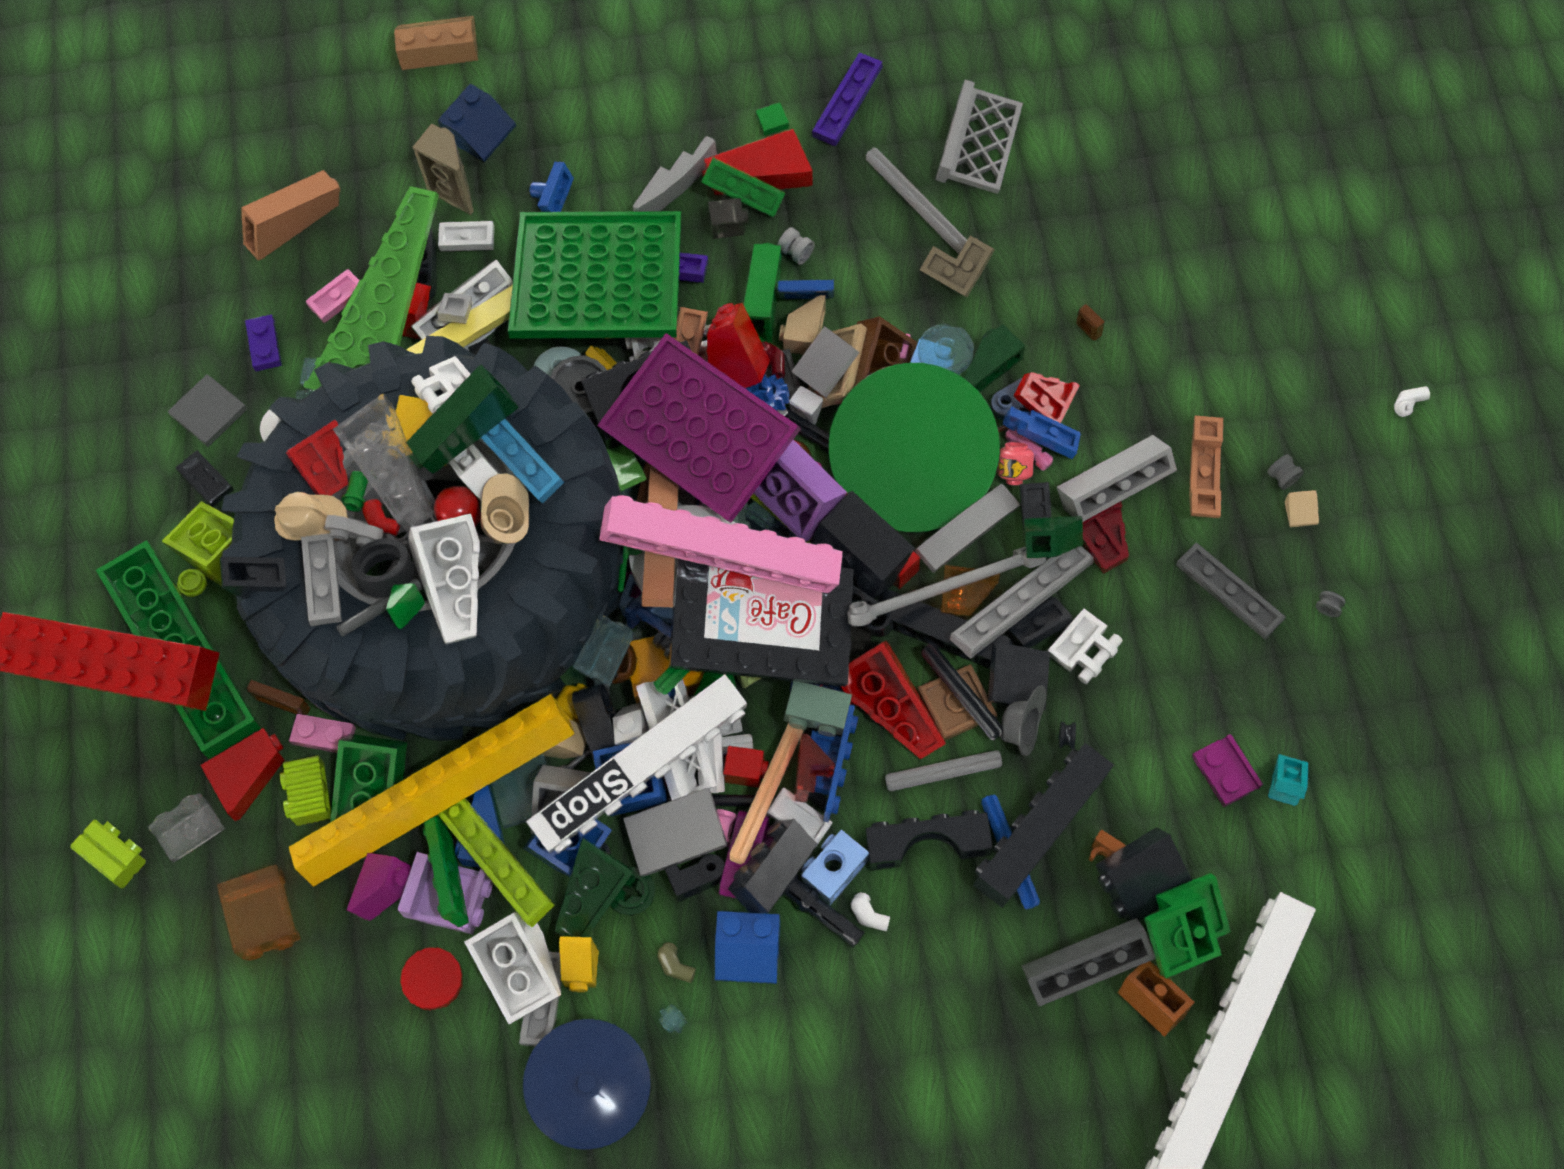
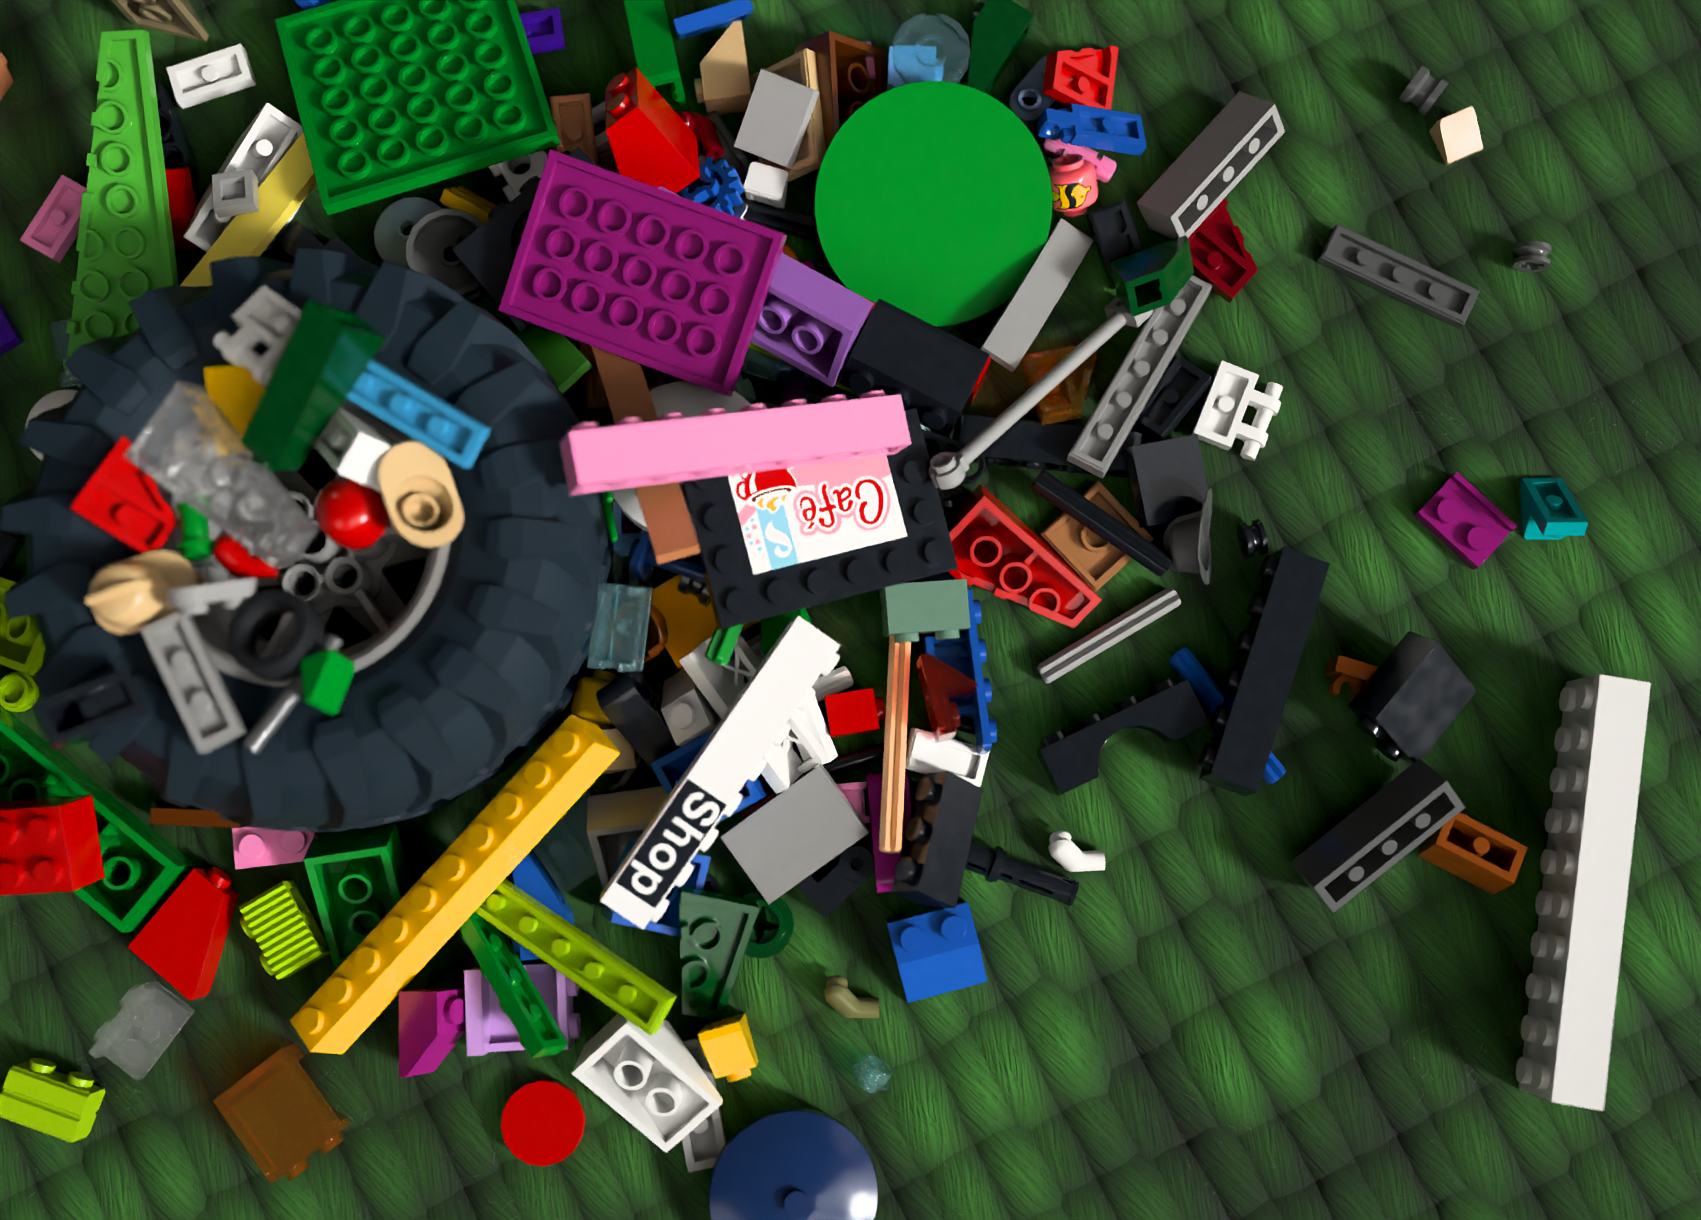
camera: 20 degrees left, 15 degrees up
white wedge [408,514,480,645] -> none
light blue brick [801,830,869,905] -> none
green bracket [1144,873,1231,978] -> none
nougat slope [1189,416,1223,518] -> none

